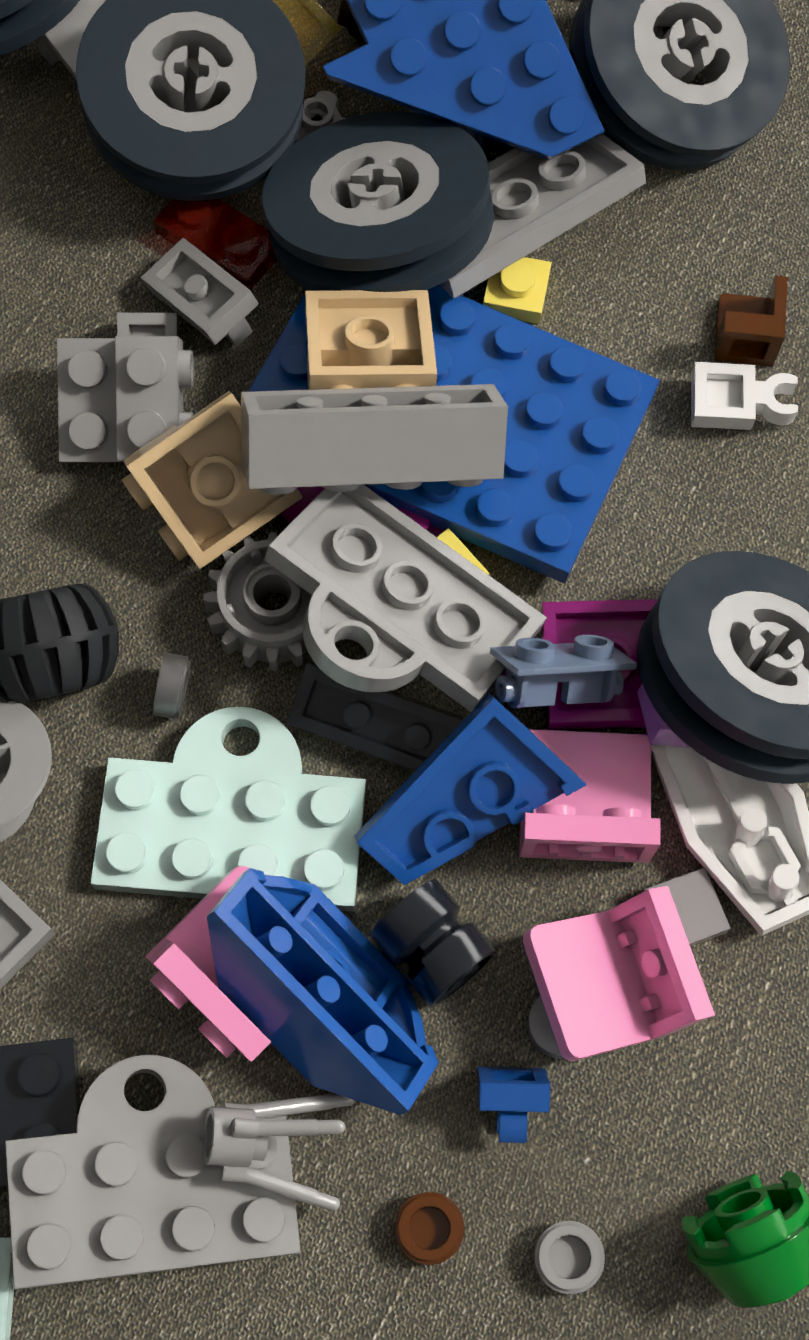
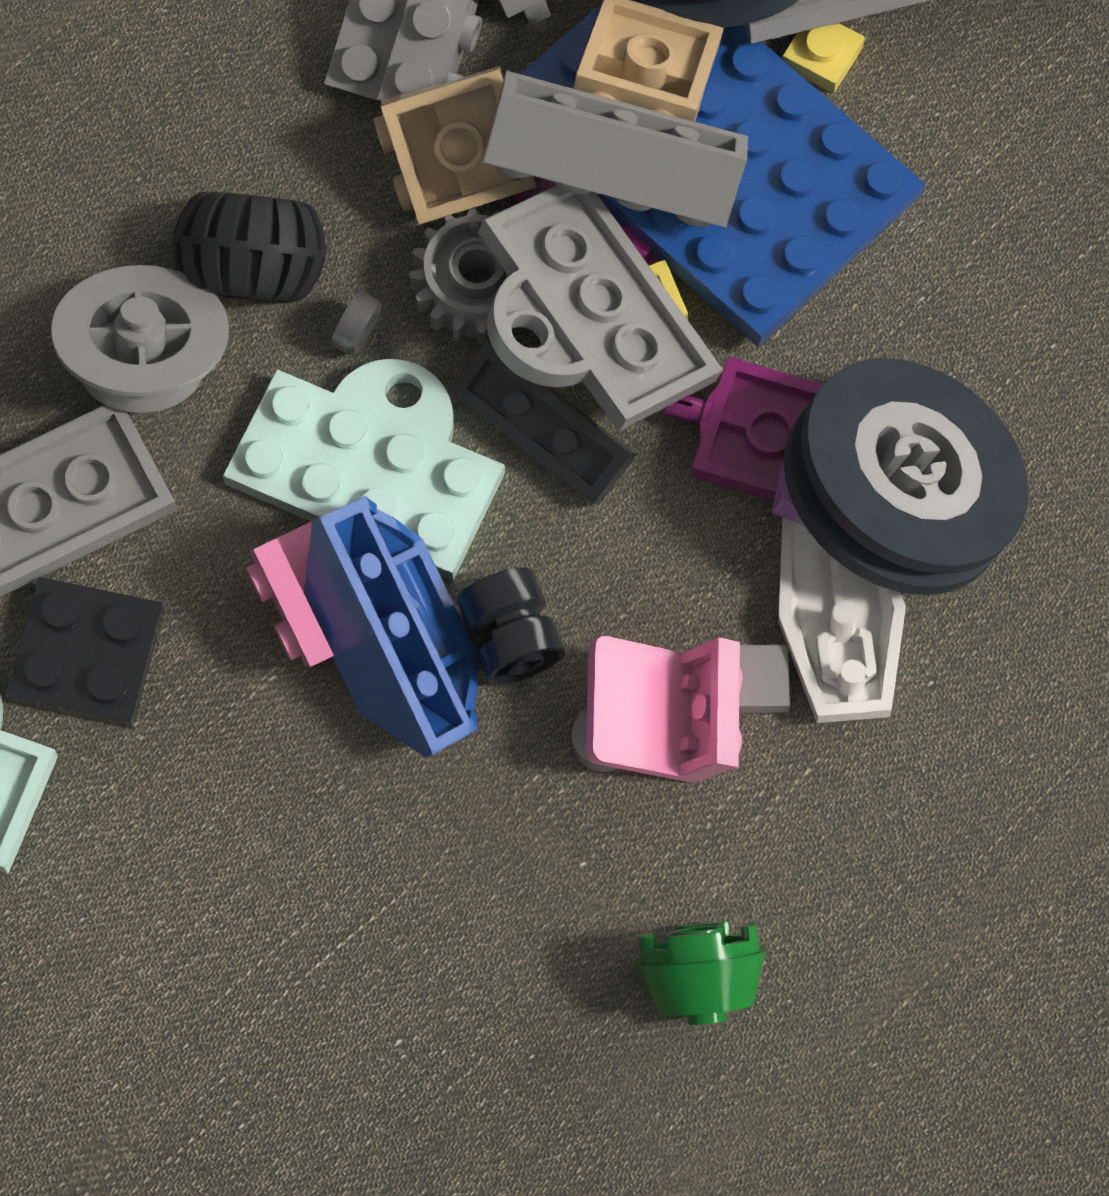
camera: 20 degrees right, 0 degrees up
light grey plate [5,1055,301,1290] -> none
light grey plant [203,1094,355,1211] -> none
blue wing [354,693,587,885] -> none
reddish brown tile [394,1192,464,1265] -> none
blue tile [477,1066,550,1143] -> none
sand blue hinge [490,635,637,708] -> none
bright pink bracket [519,729,660,863] -> none
light grey tile [533,1221,605,1294] -> none
white plate [691,362,798,430] -> none
reddish brown panel [714,275,788,367] -> none

